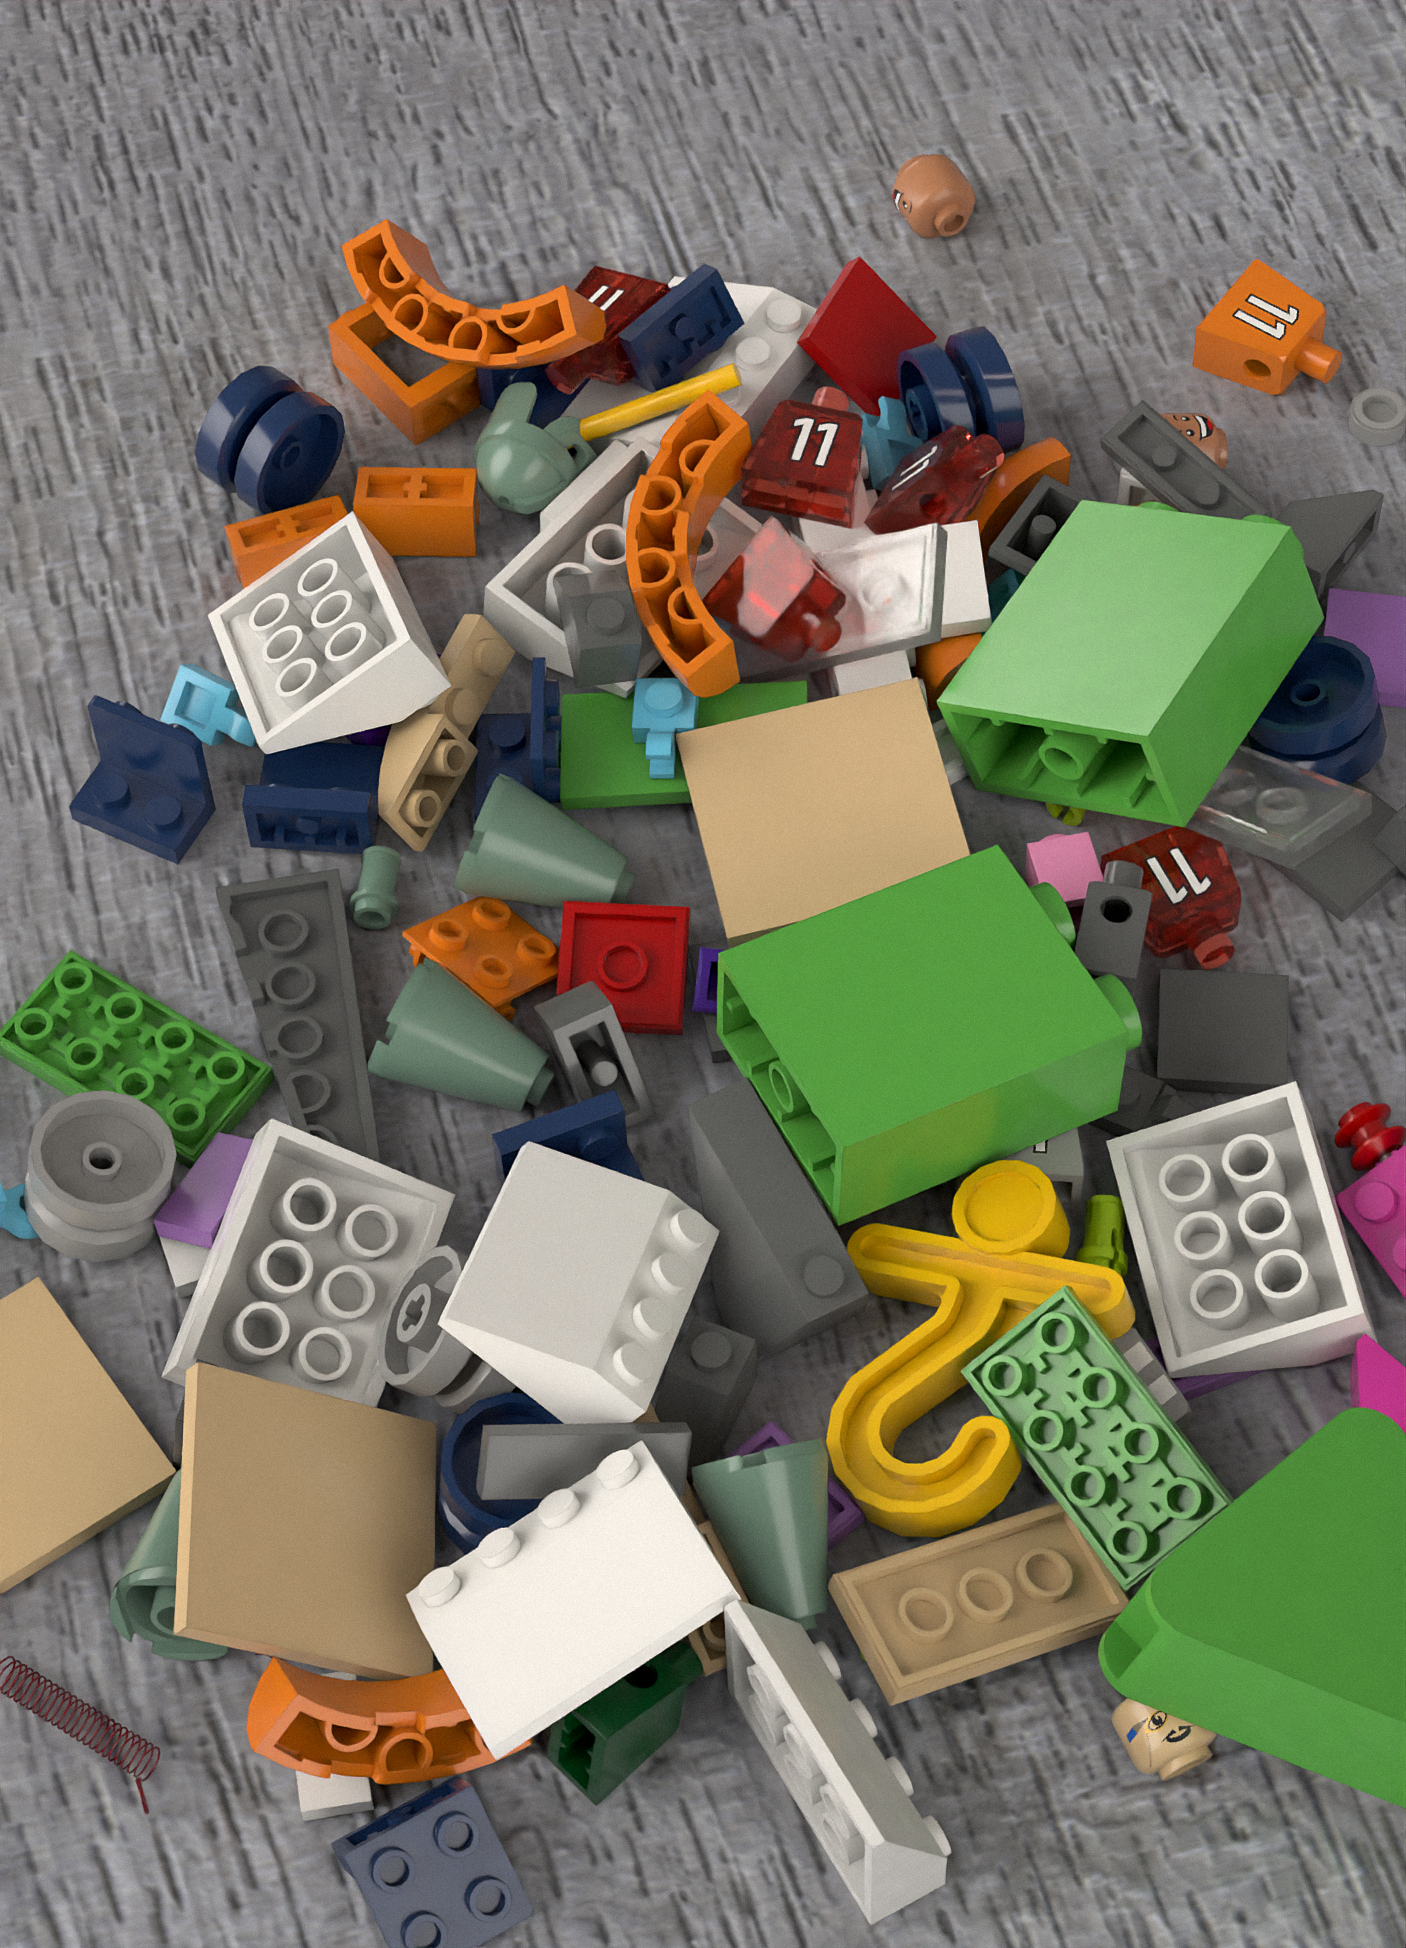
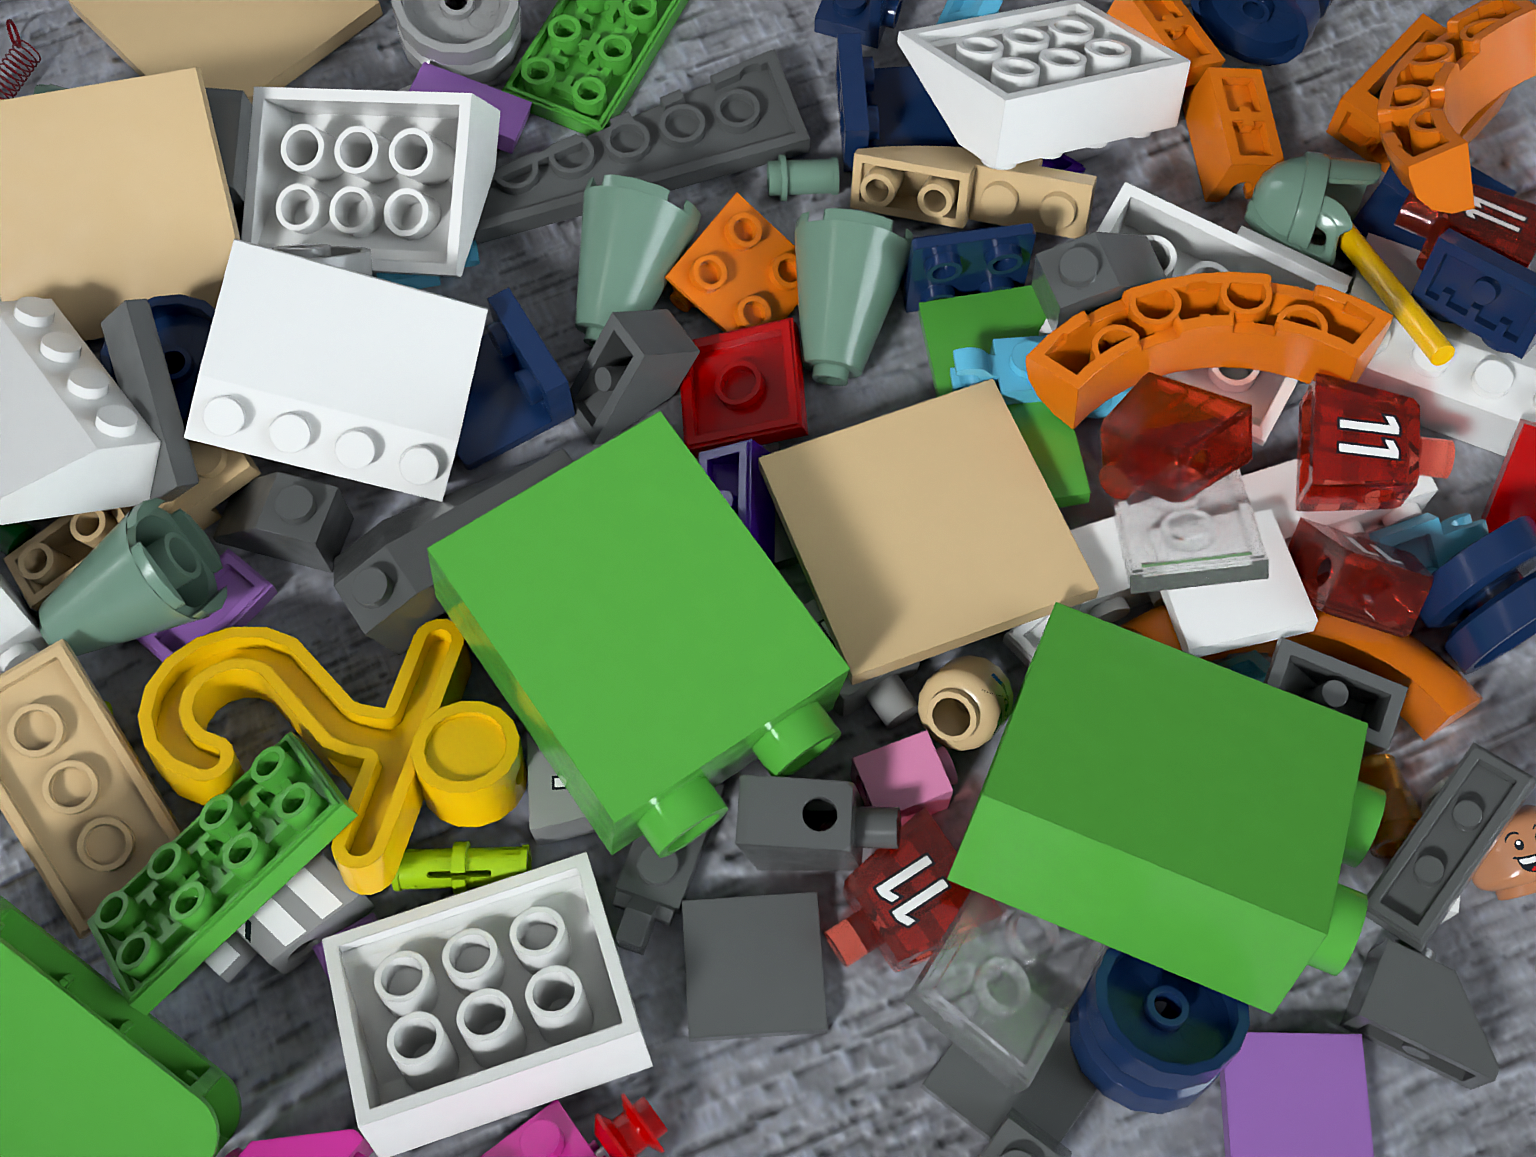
camera: 80 degrees right, 10 degrees up
none -> tan head [918,655,1014,751]

